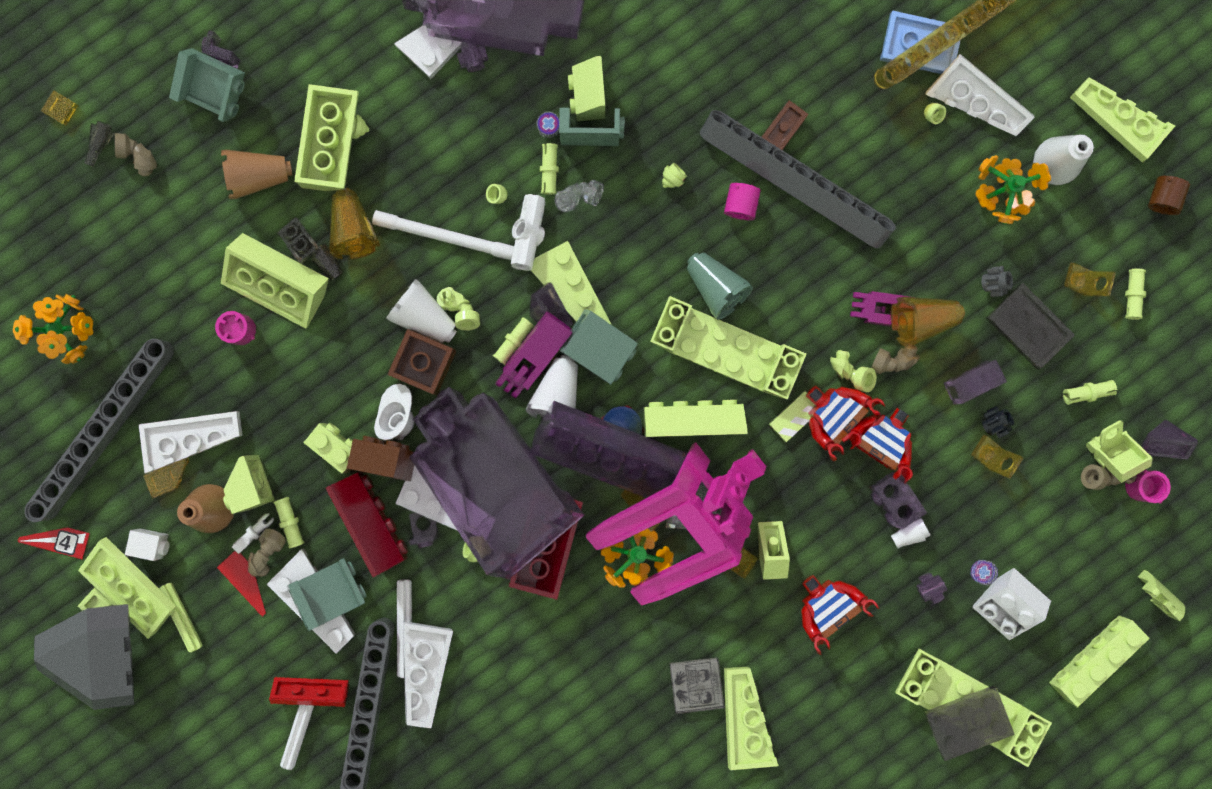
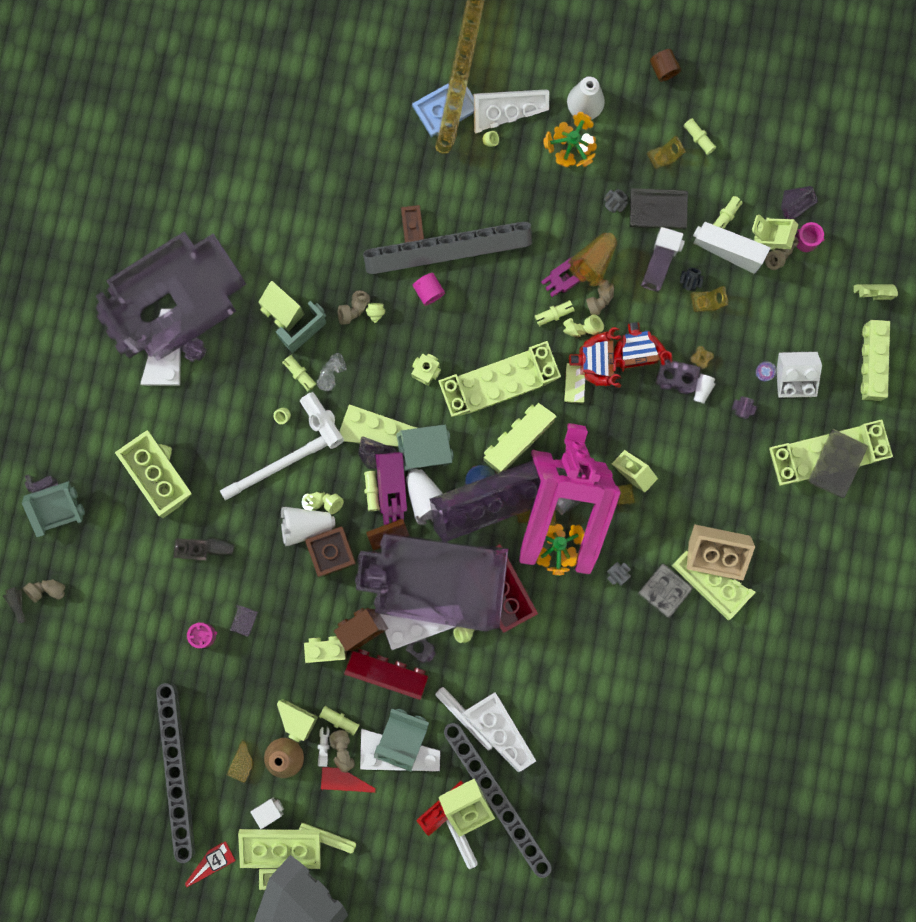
camera: 40 degrees left, 5 degrees down
light orange plant [13,294,93,364] -> none
white wing [139,411,242,473] -> none
medium nougat cone [221,150,292,200] -> none
yellowish green slope [221,233,329,328] -> none
clear yellow cone [329,188,380,259] -> none
white piece [374,384,415,440] -> none
tile [536,111,559,138] -> none
sand green cone [687,253,753,320] -> none
torso [801,575,879,655] -> none
yellowish green wing [1070,78,1175,162] -> none
none -> clear purple bracket [230,605,258,637]
none -> dark tan arm [338,291,370,324]
none -> reddish brown plate [366,519,410,551]
none -> yellowish green brick [411,354,441,386]
none -> yellowish green slope [439,779,495,837]
none -> yellowish green pin [534,300,574,327]
none -> dark grey gear [607,562,631,586]
none -> white brick [653,227,685,256]
none -> tan slope [687,525,755,580]
none -> clear yellow plate [690,346,713,369]
none -> white slope [693,222,770,274]

